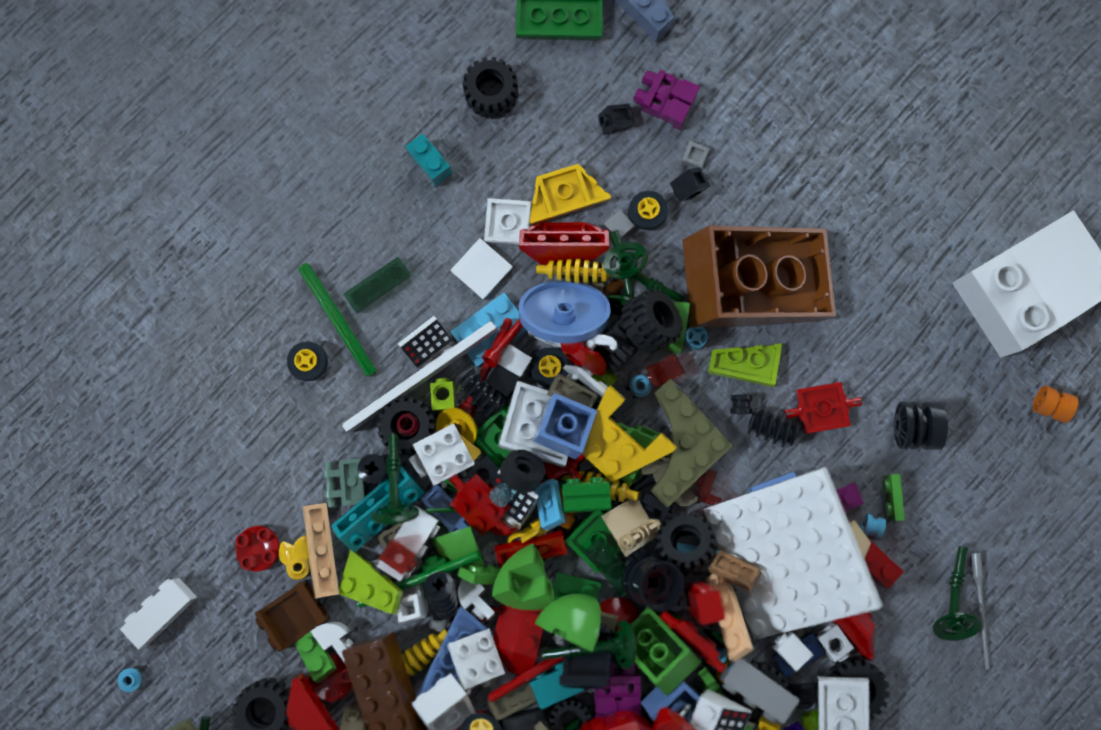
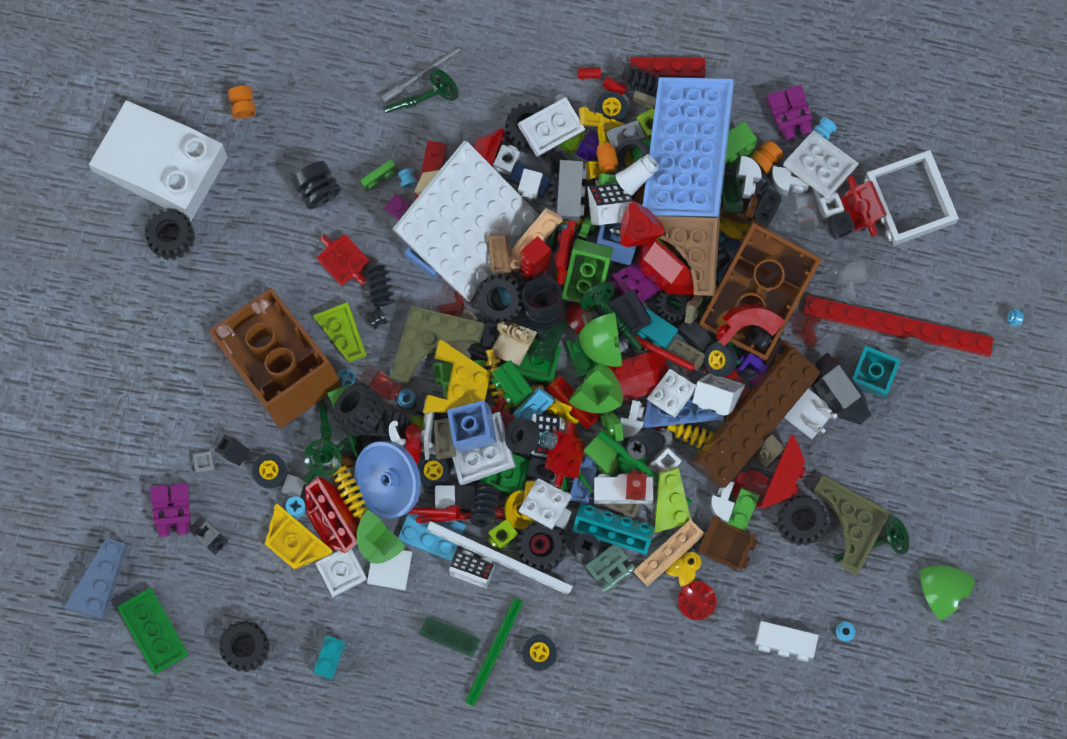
camera: 125 degrees left, 5 degrees down
dark green dish [371,434,419,524] -> none
none -> black tyre [144,208,195,260]
none -> medium azure wheel [286,496,306,518]
none -> bright green brick [357,509,406,564]

